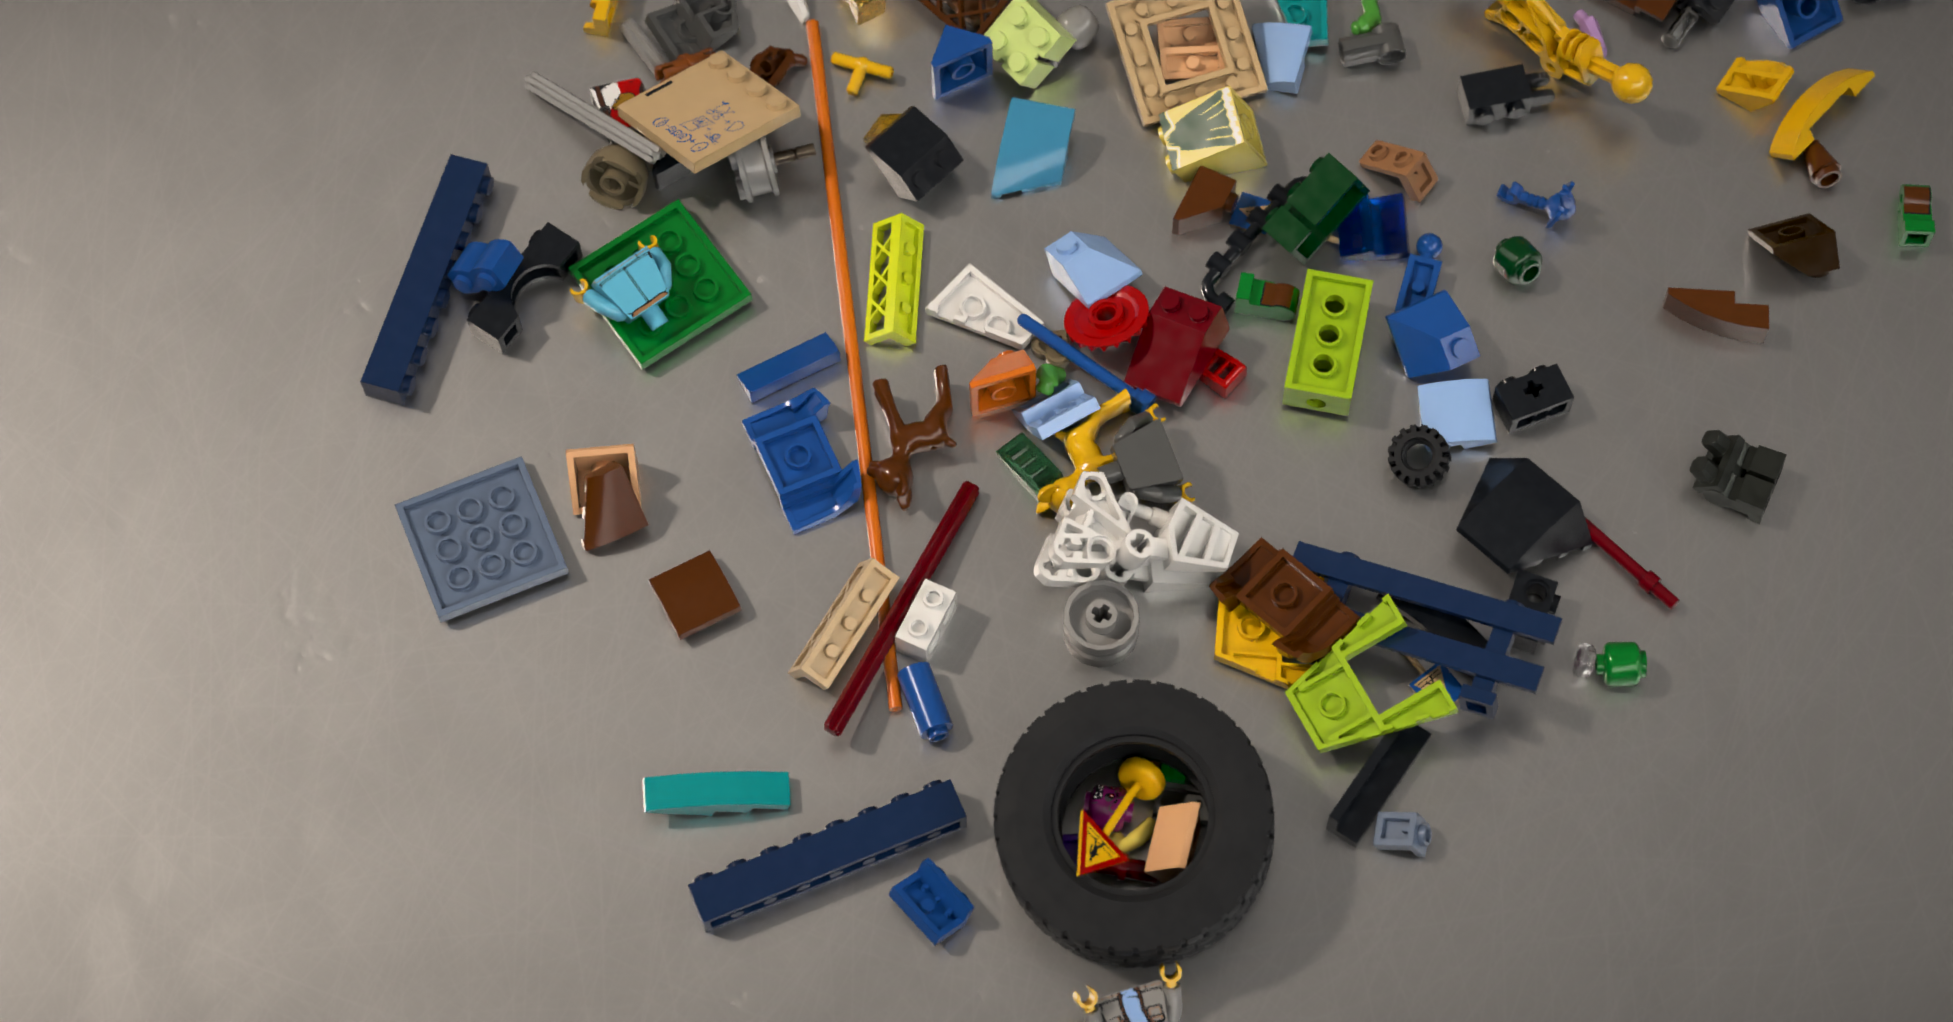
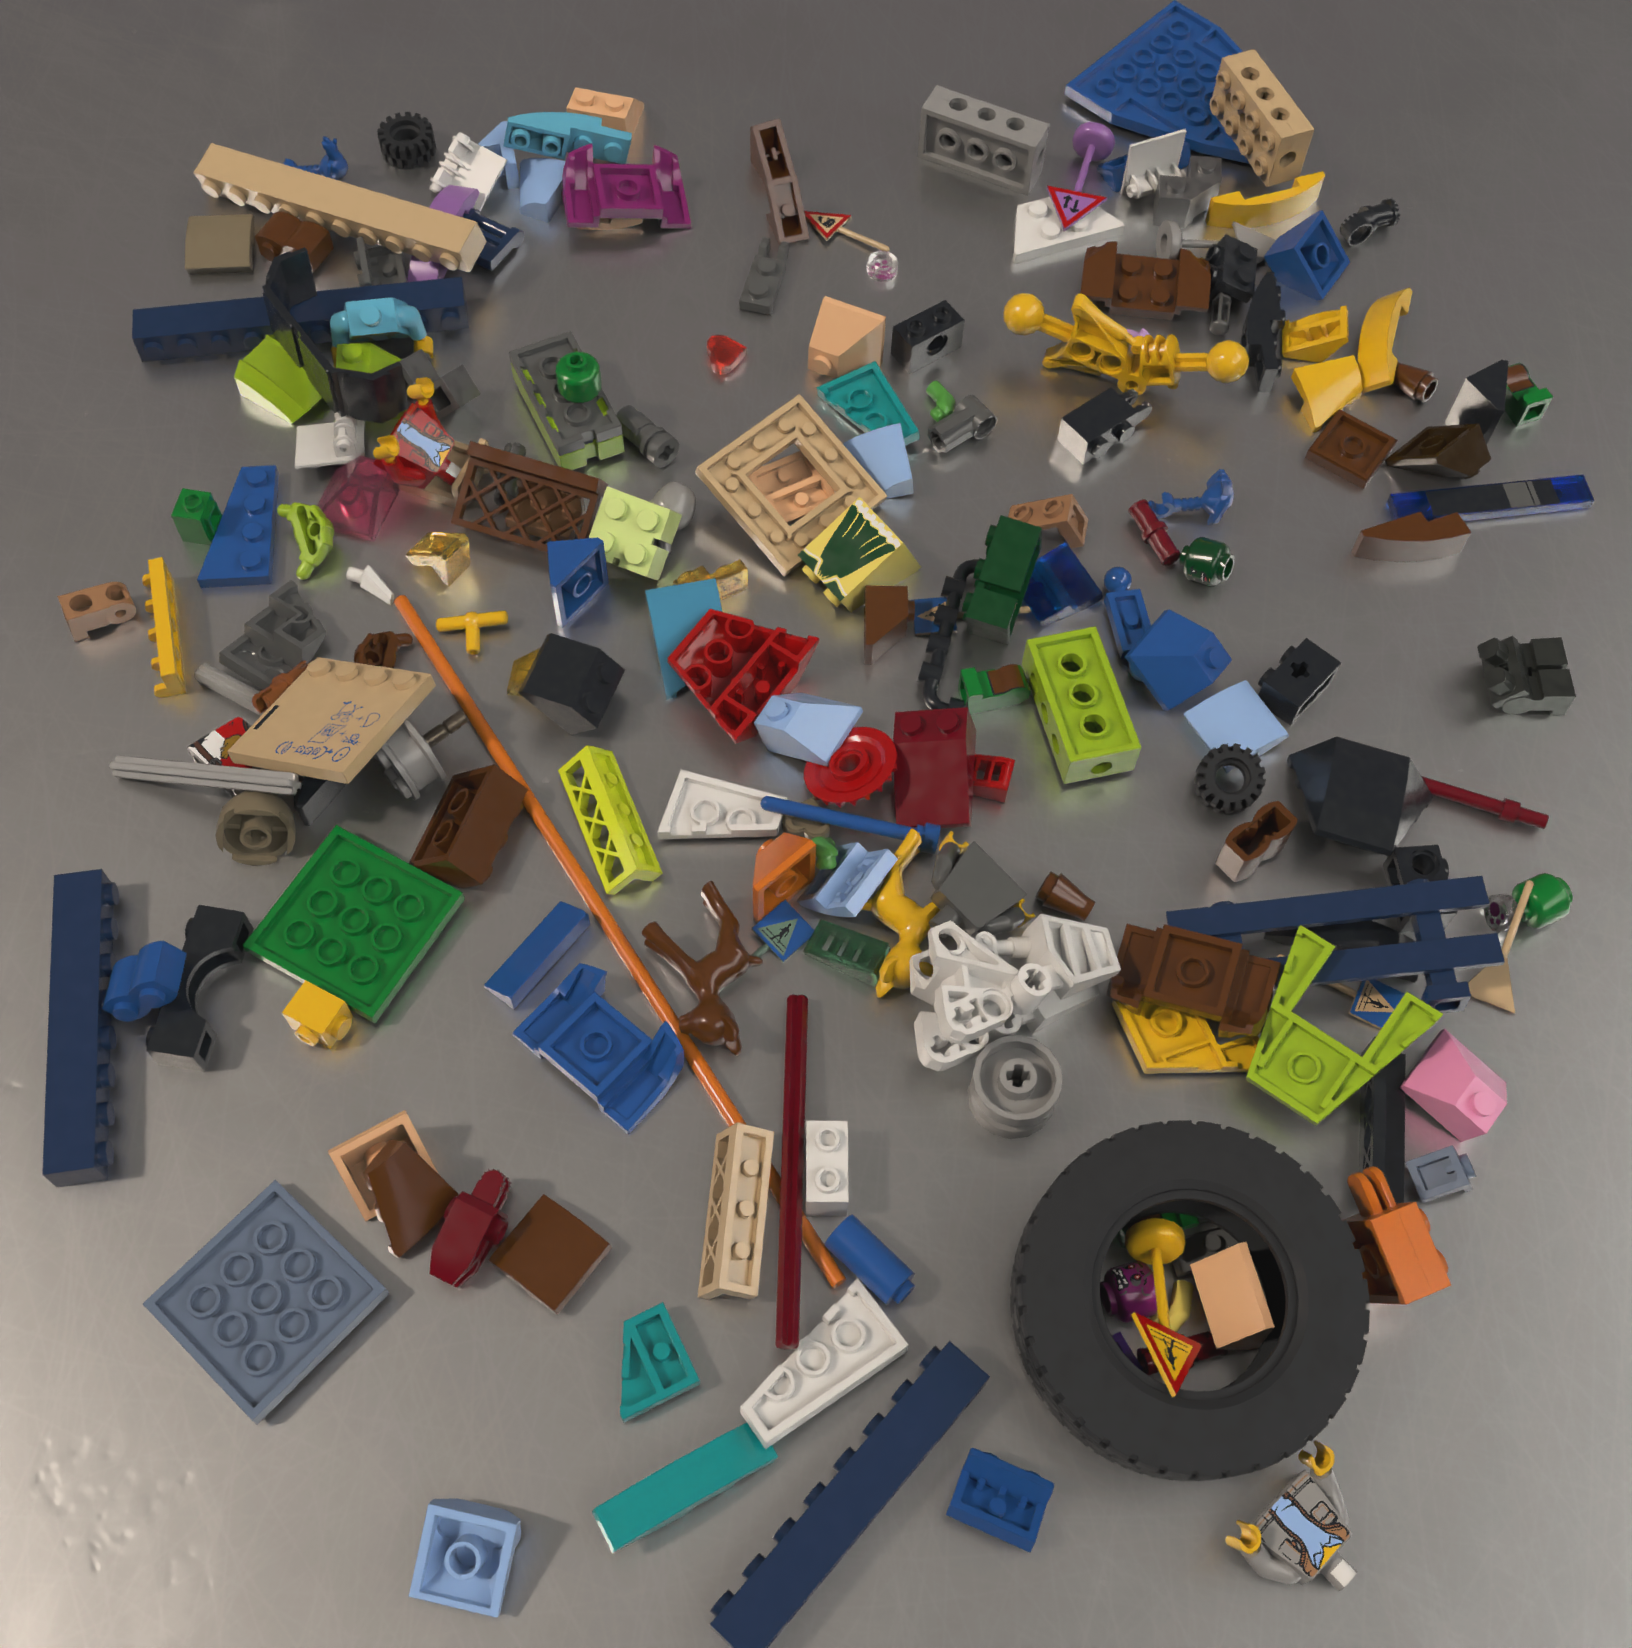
camera: 30 degrees left, 5 degrees down
medium azure torso [570,235,672,332] -> none
none -> yellow brick [282,980,353,1049]
none -> reddish brown slope [409,764,528,889]
none -> light blue slope [409,1498,521,1618]
none -> dark red hinge [430,1169,512,1288]
none -> teal wing [620,1302,700,1423]
none -> red wedge [667,609,820,744]
none -> clear yellow slope [673,559,748,600]
none -> piece [720,900,817,992]
none -> white wing [740,1278,909,1449]
none -> reddish brown cone [1035,871,1095,921]
none -> dark red pin [1128,499,1181,567]
none -> reddish brown brick [1215,801,1298,882]
none -> black slope [1240,272,1286,392]
none -> yellow slope [1291,355,1362,433]
none -> reddish brown tile [1305,409,1398,489]
none -> orange brick [1342,1166,1451,1305]
none -> tile [1387,474,1595,521]
none -> bright pink slope [1399,1029,1507,1142]
none -> black slope [1444,360,1509,445]
none -> tan piece [1468,880,1534,1013]

